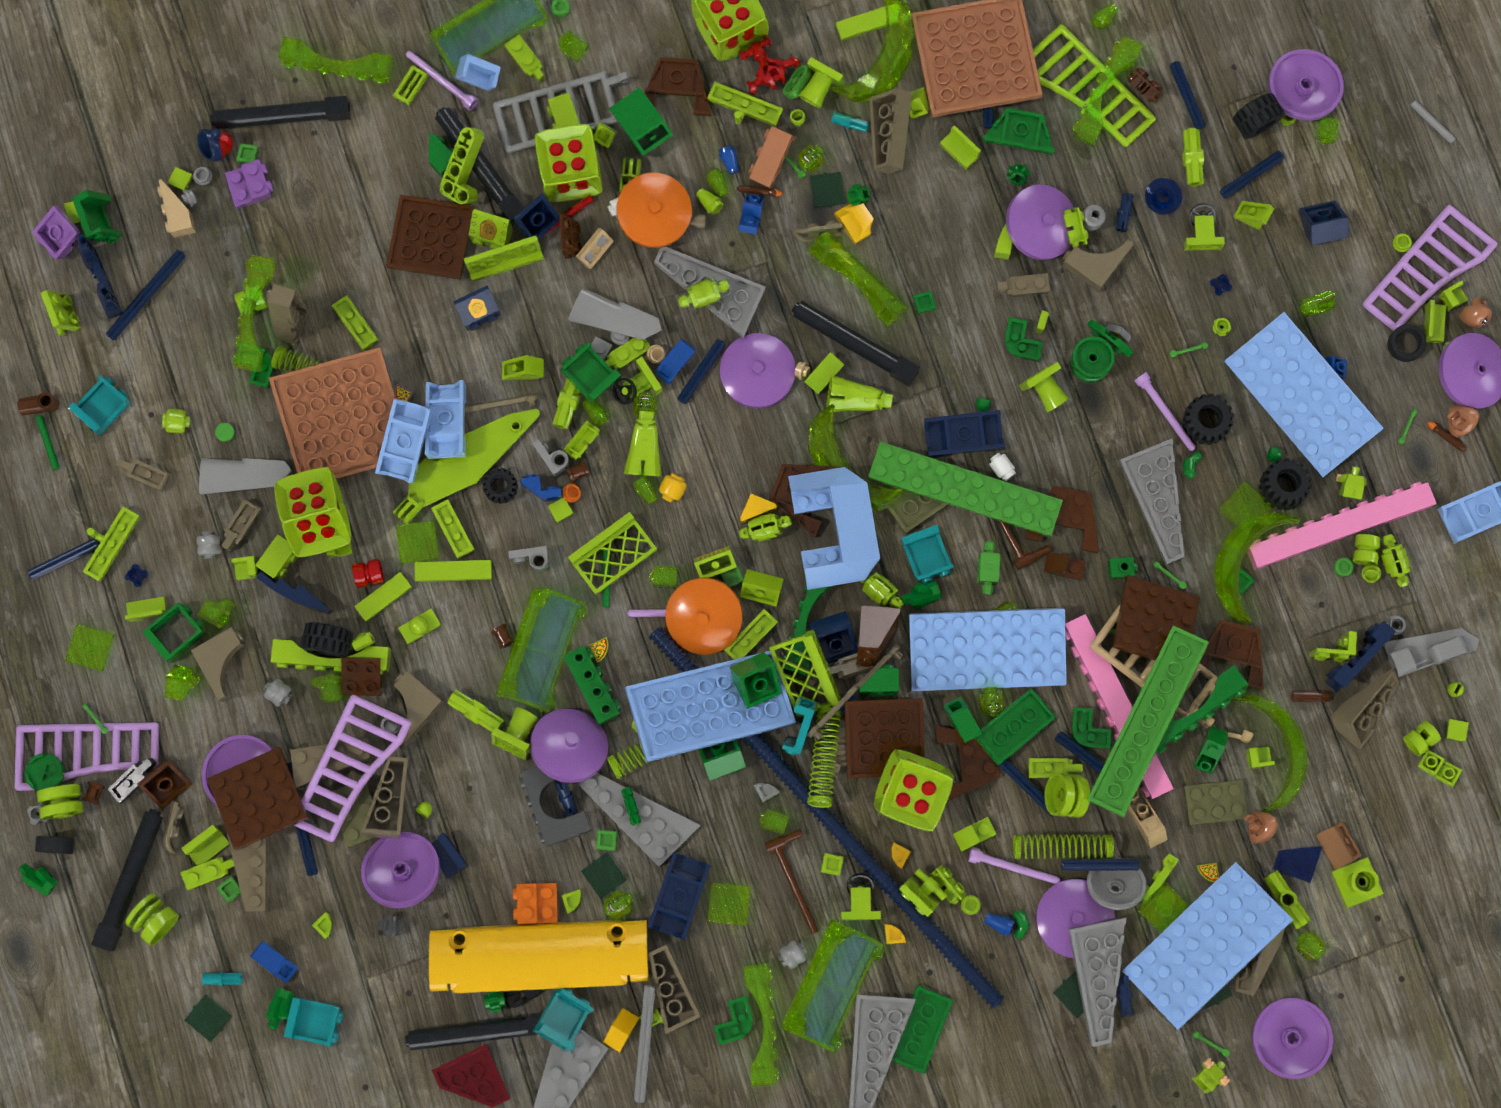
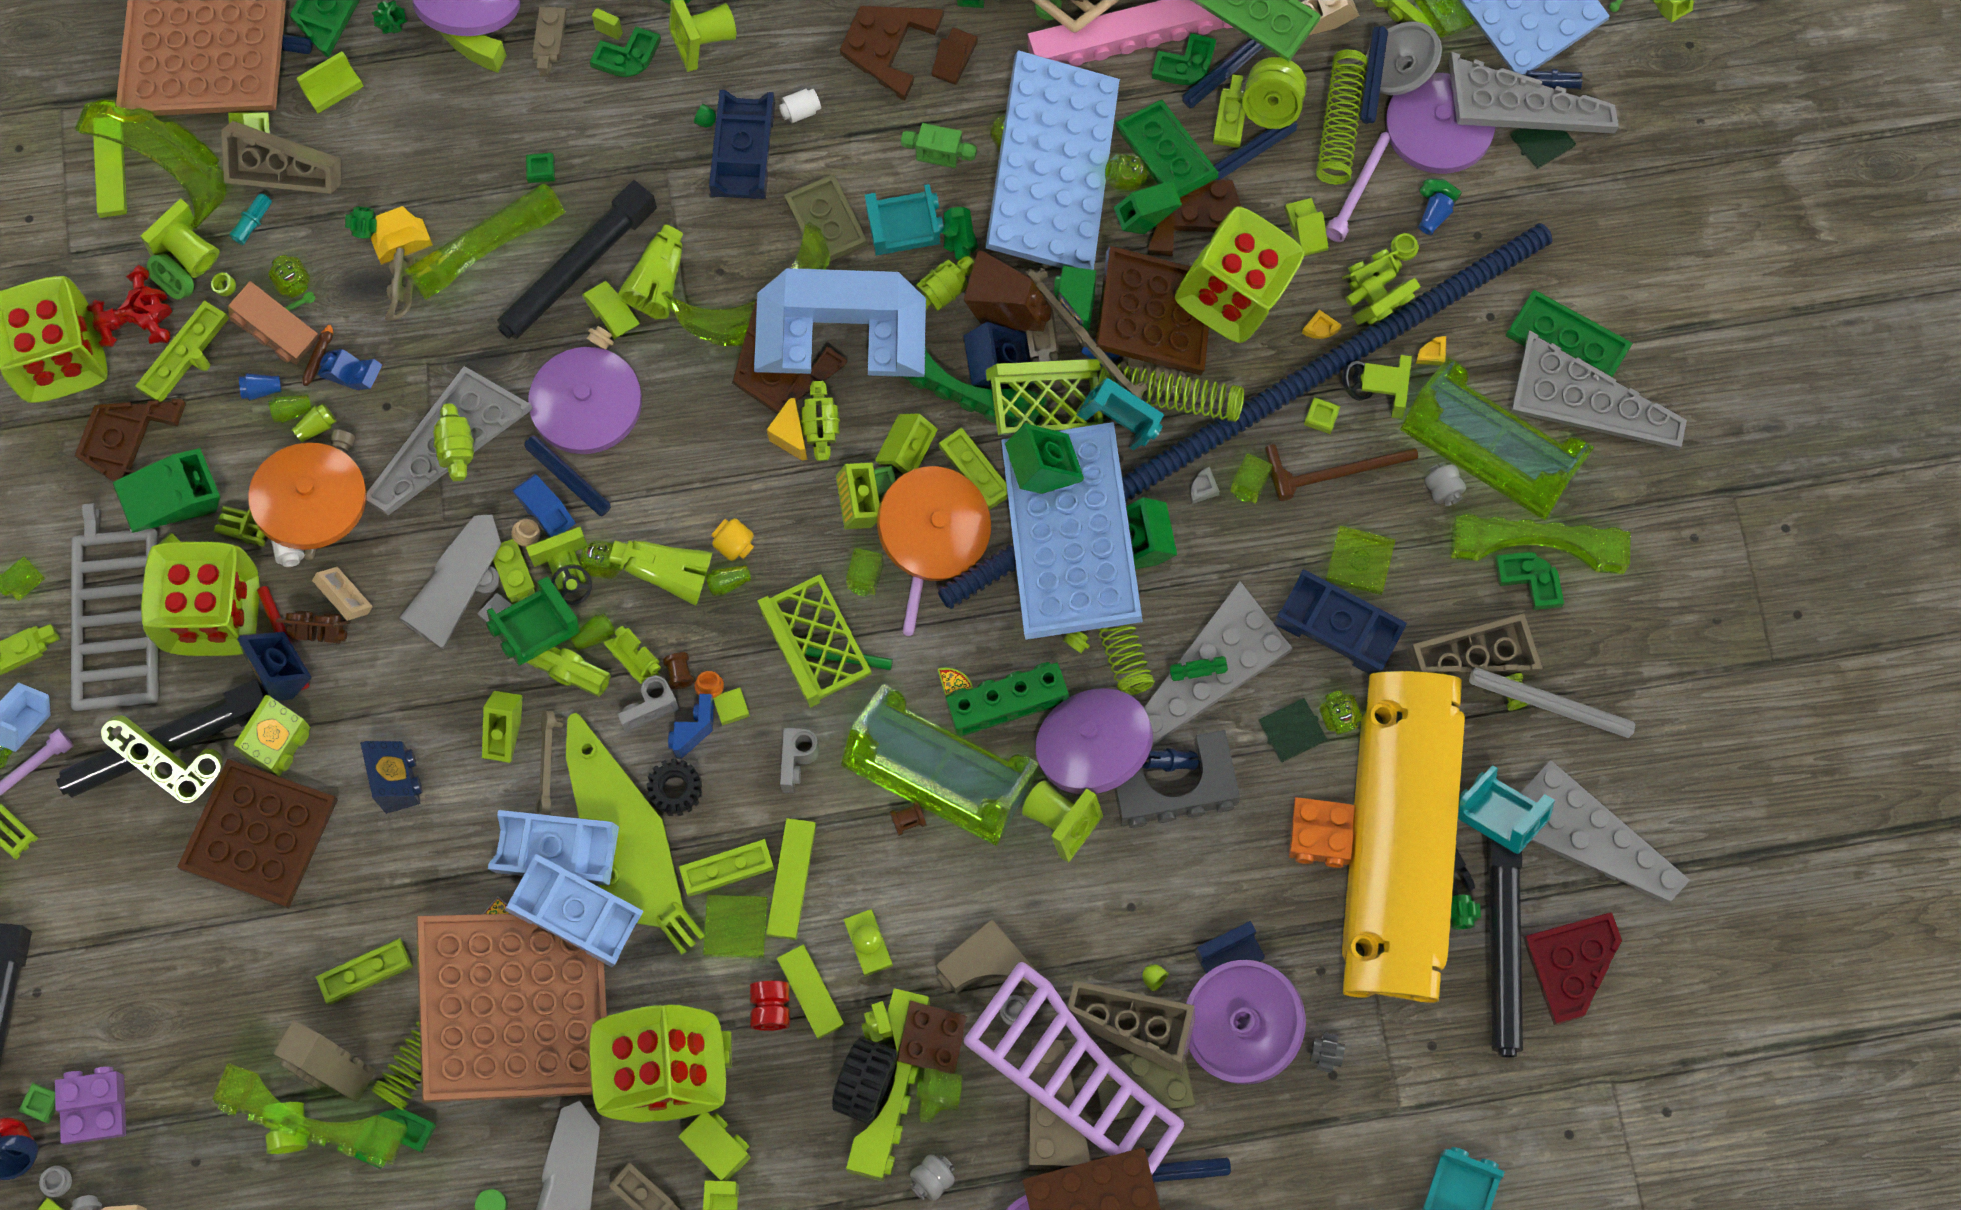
camera: 80 degrees left, 10 degrees down
dark blue slope [256,572,332,614] -> none
lime tile [312,911,333,939] -> none
green slope [428,133,453,178] -> none
lime piece [447,689,505,732] -> none
lime fence [464,235,544,282] -> none
lime piece [546,92,580,128] -> none
lime tile [561,889,581,914] -> none
bright green tile [596,830,617,851] -> none
yellow slope [603,1008,640,1052] -> none
clear green piece [810,172,845,208] -> none
bright green plate [868,442,1063,537] -> none
reddish brown bar [997,520,1051,570] -> none

